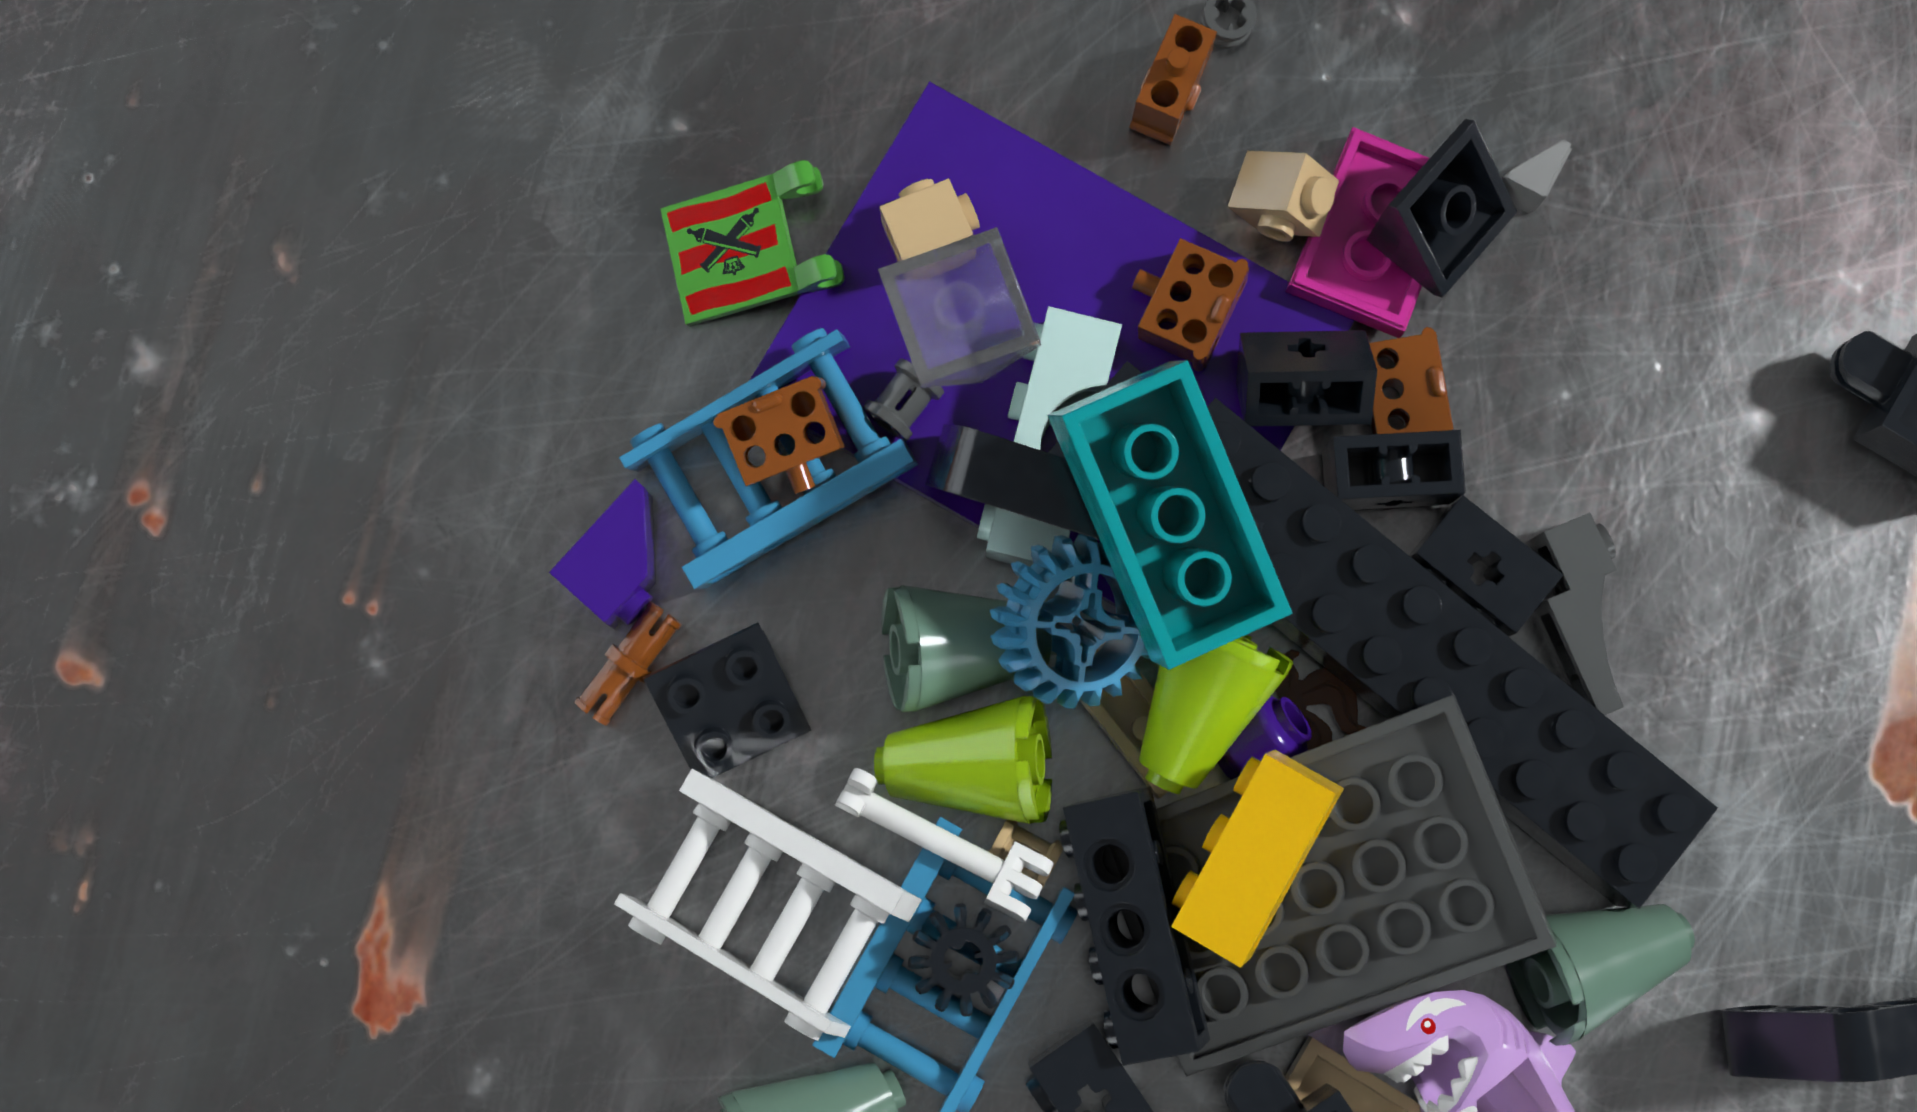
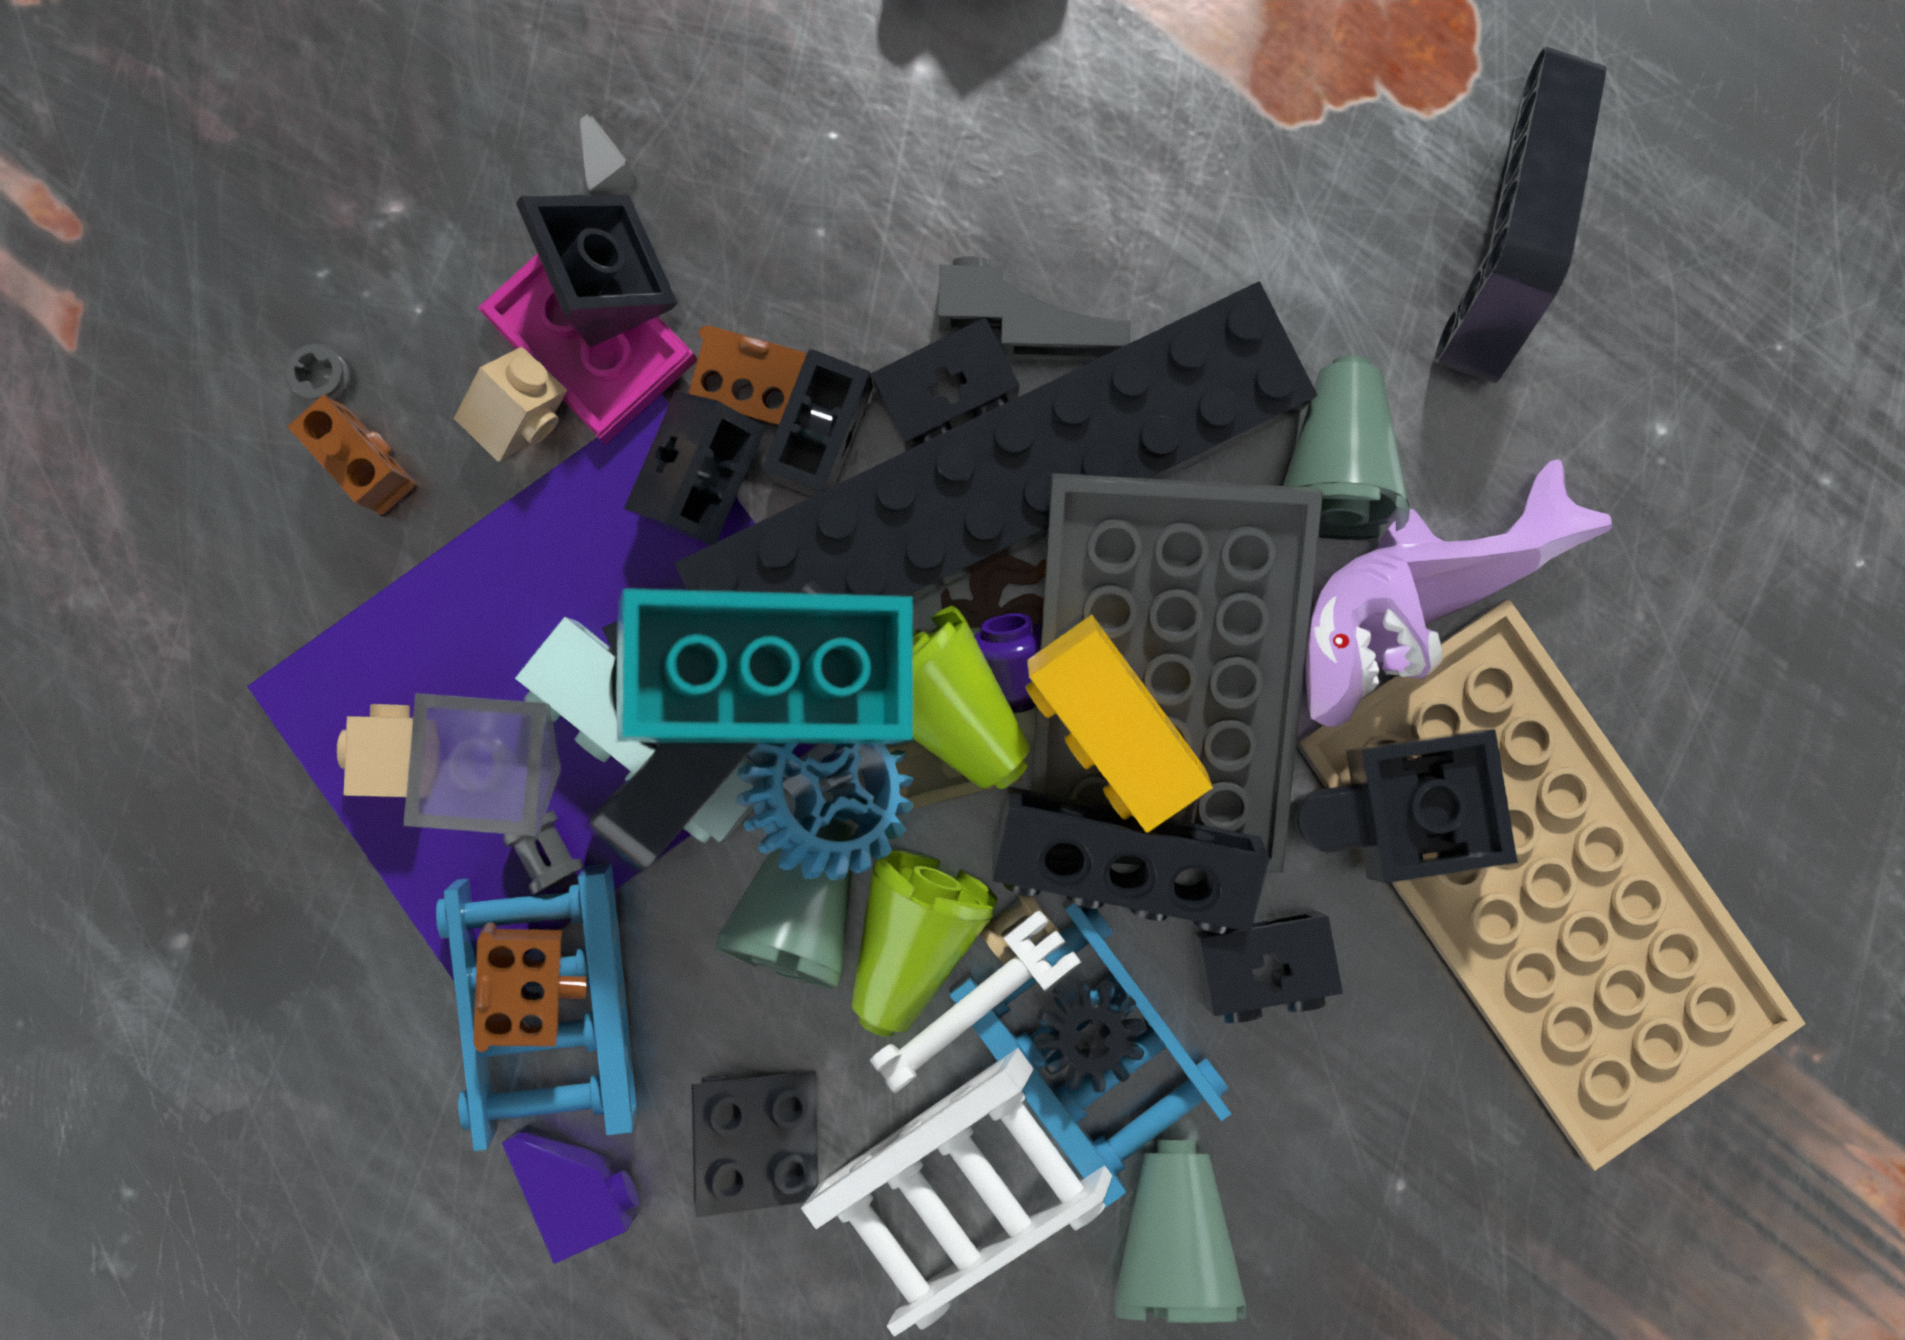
camera: 65 degrees left, 5 degrees up
dark orange pin [574,601,682,726] -> none
flag [660,160,845,326] -> none
dark orange piece [1132,238,1249,372] -> none

